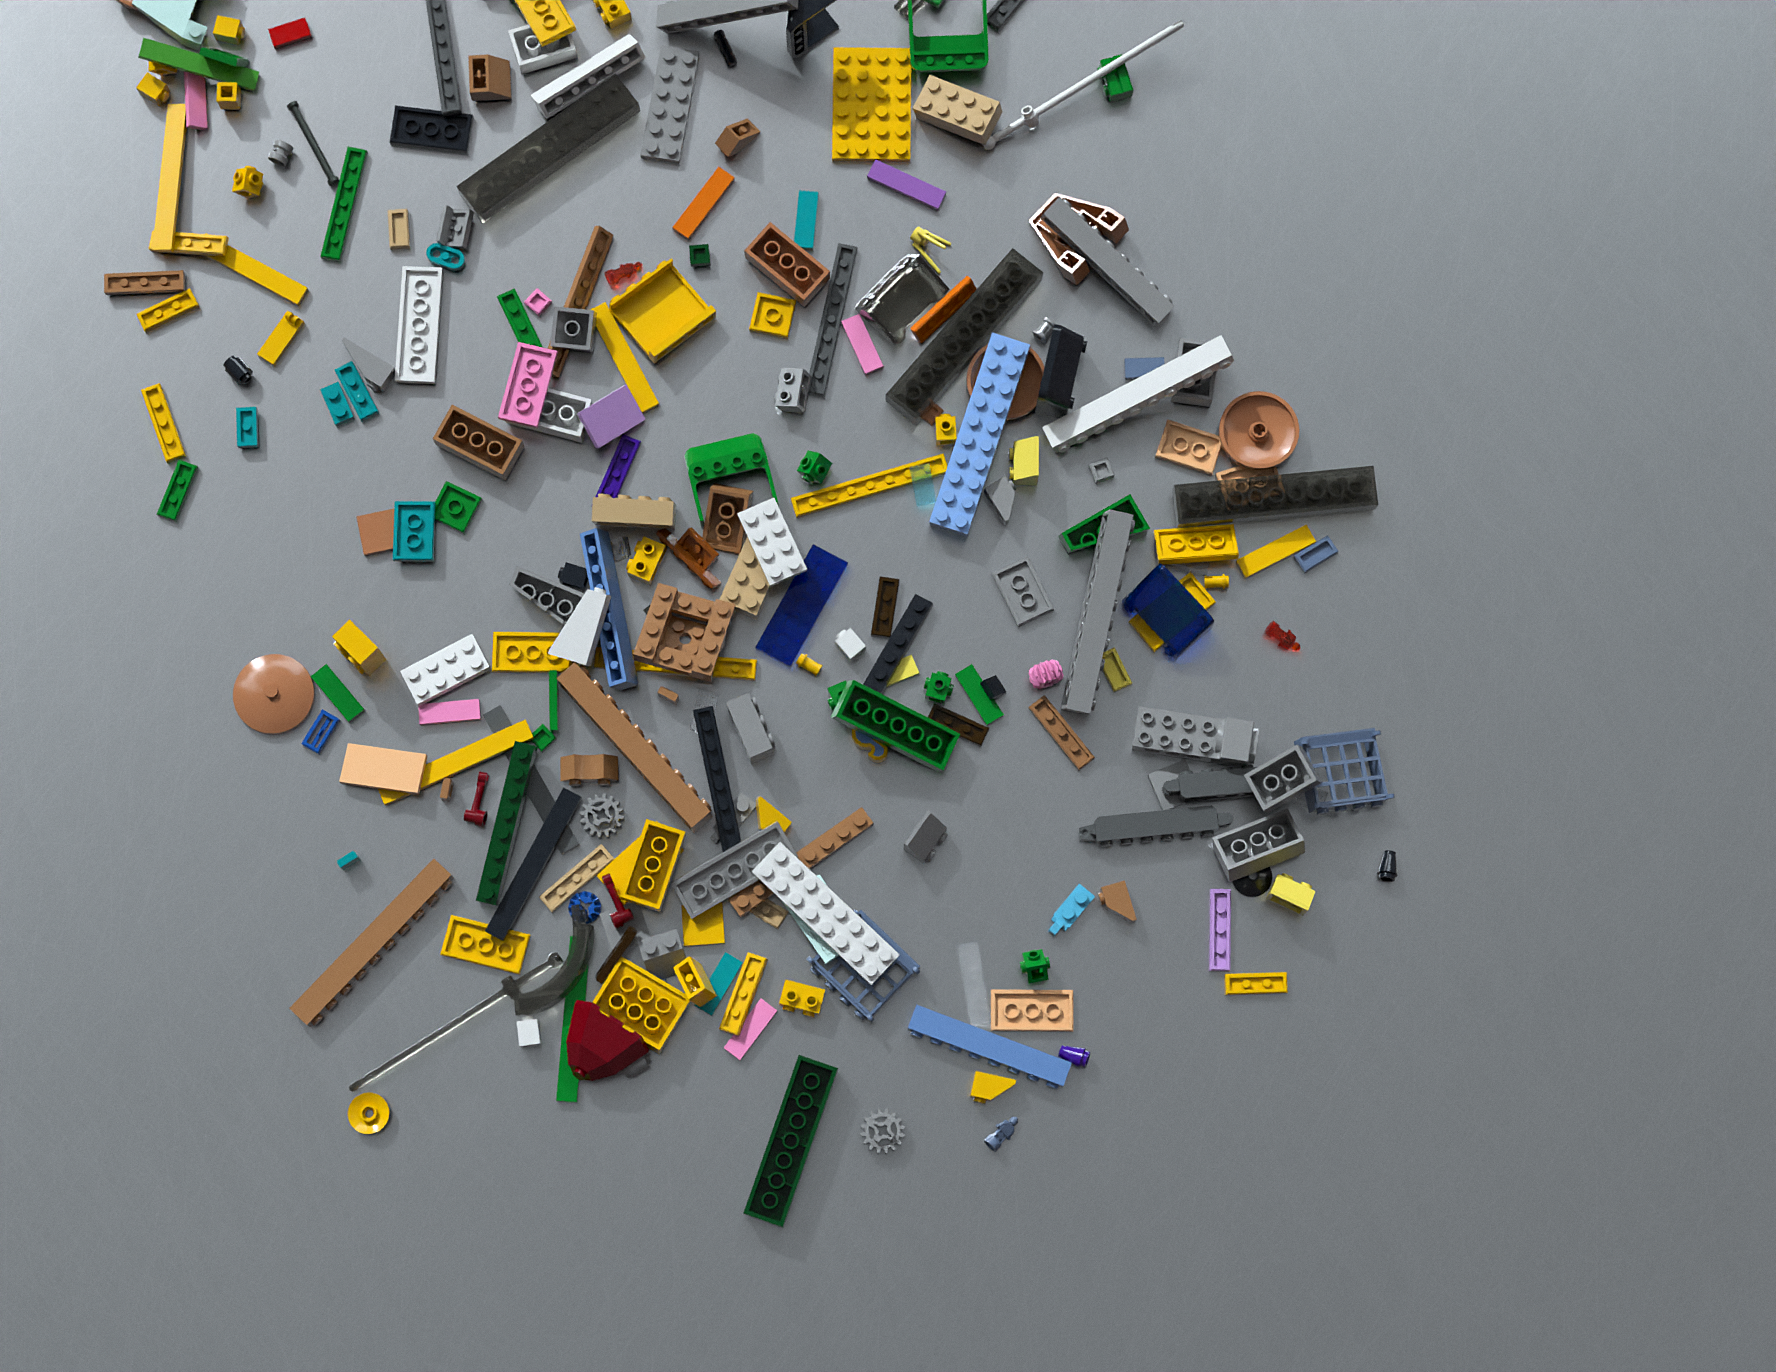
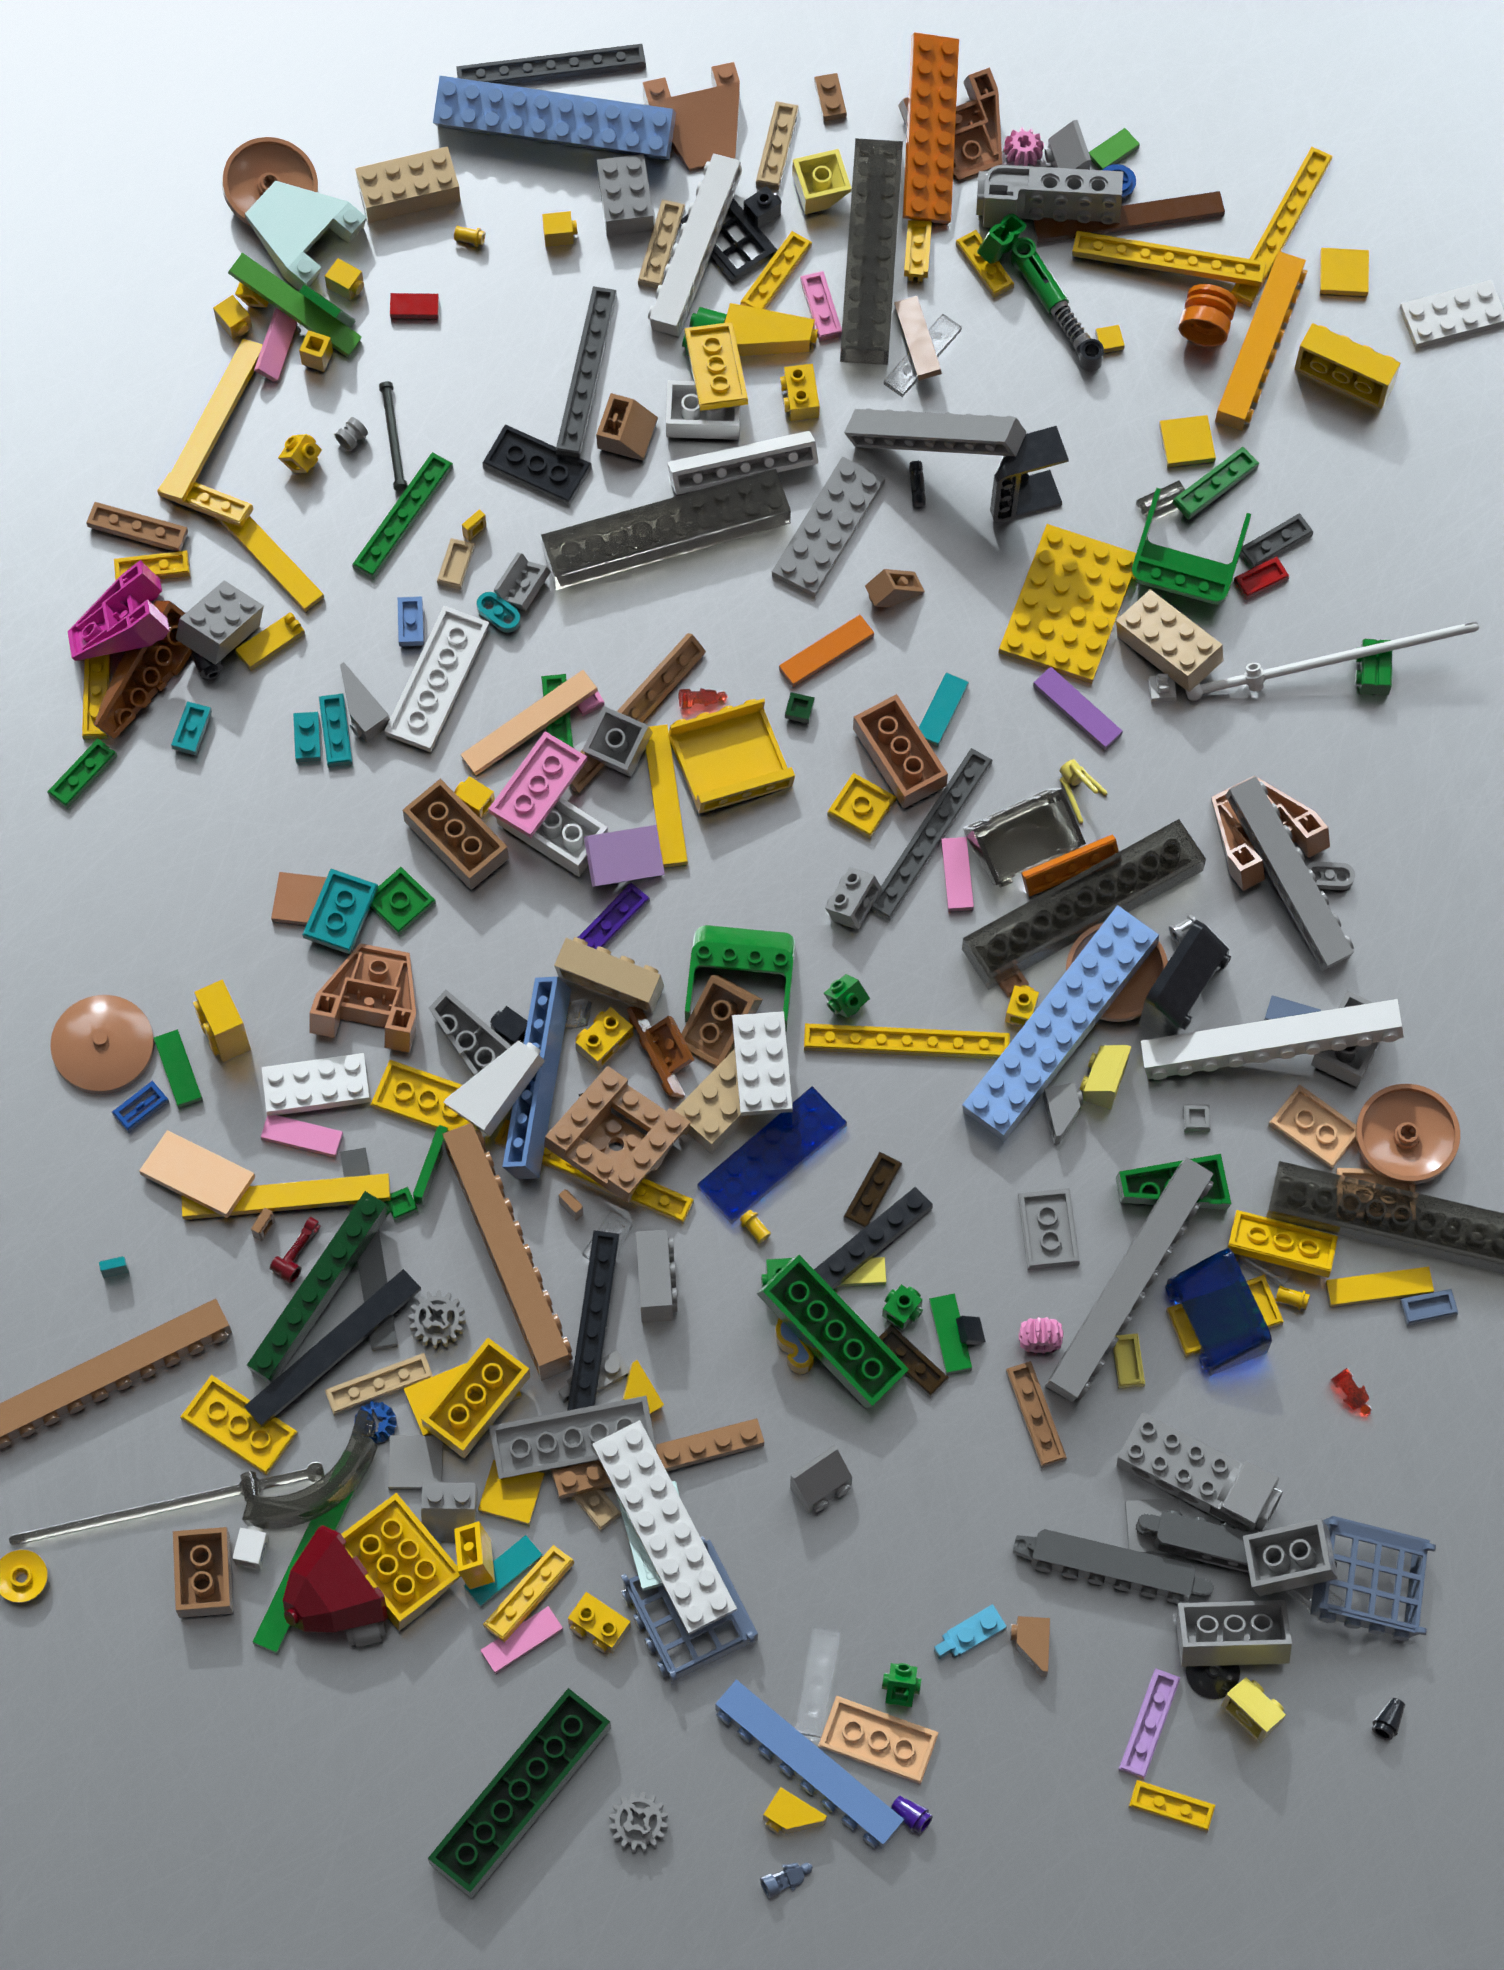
camera: 20 degrees right, 10 degrees down
medium nougat brick [560,754,618,786] -> none
dark brown tile [596,925,637,984] -> none
dark red brick [602,874,634,929] -> none
white brick [835,628,866,663] -> none
clear light blue tile [909,463,936,506] -> none
none -> dark pink wedge [67,560,170,661]
none -> dark orange wedge [94,601,192,739]
none -> medium nougat brick [173,1527,233,1618]
none -> light grey brick [176,580,264,665]
none -> nougat wedge [309,943,416,1053]
none -> medium blue plate [397,596,424,646]
none -> yellow brick [454,776,495,819]
none -> light nougat tile [460,670,598,776]
none -> yellow tile [461,509,487,541]
none -> white tile [1148,674,1176,703]
none -> red tile [1234,557,1289,600]
none -> light grey plate [1306,862,1355,890]

